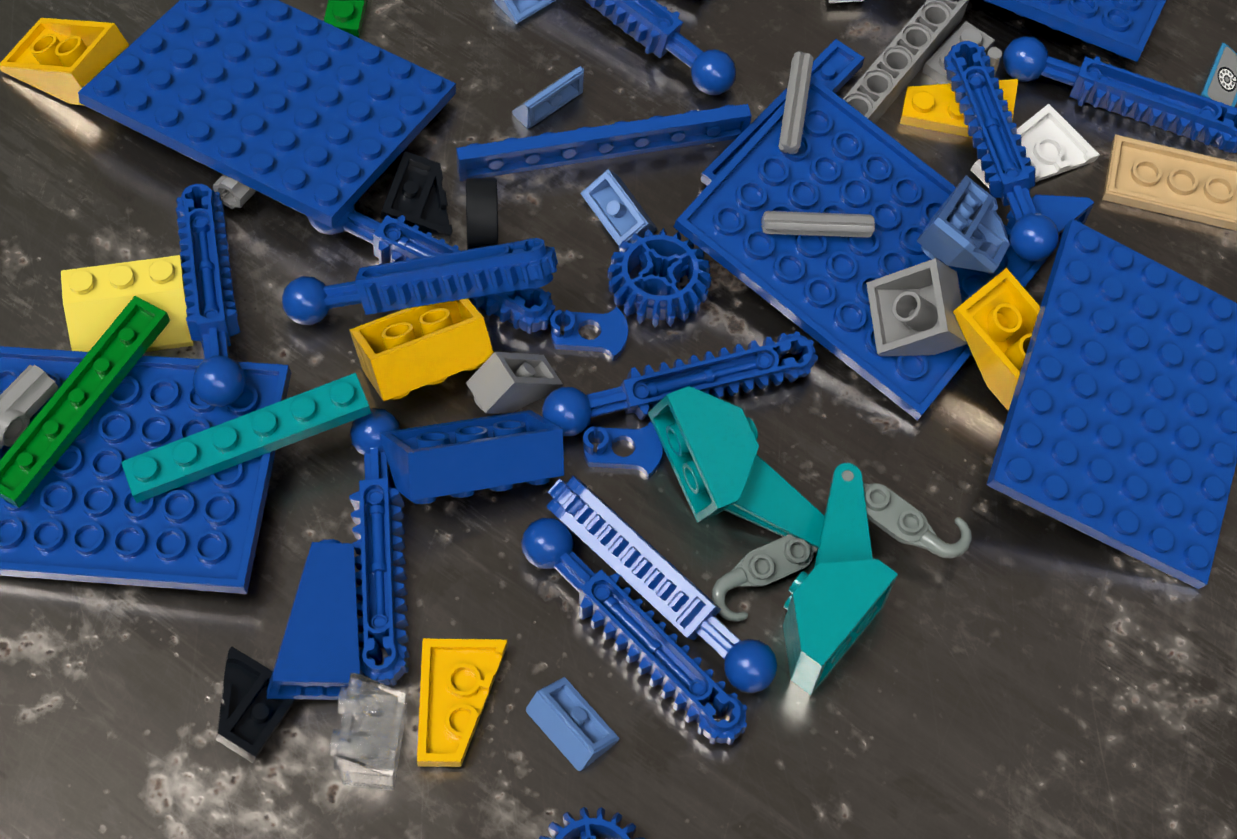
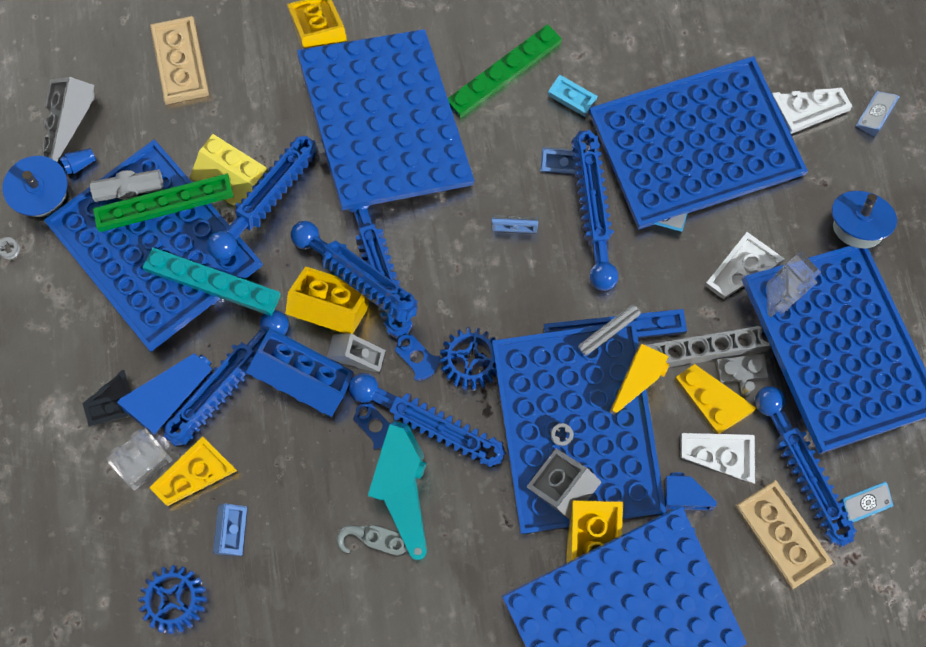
camera: 50 degrees right, 10 degrees up
black wing [380,151,453,243] -> none
blue plate [456,104,752,181] -> none
black tyre [466,178,498,250] -> none
blue gear [521,518,747,745] -> none
gear [546,475,777,693] -> none
medium blue slope [580,169,657,246] -> none
light grey axle [761,211,875,237] -> none
teal slope [783,463,972,695] -> none
medium blue wedge [917,175,1010,273] -> none
blue gear [944,41,1059,262] -> none
none -> light grey bush [550,423,573,446]
none -> yellow slope [609,344,669,415]

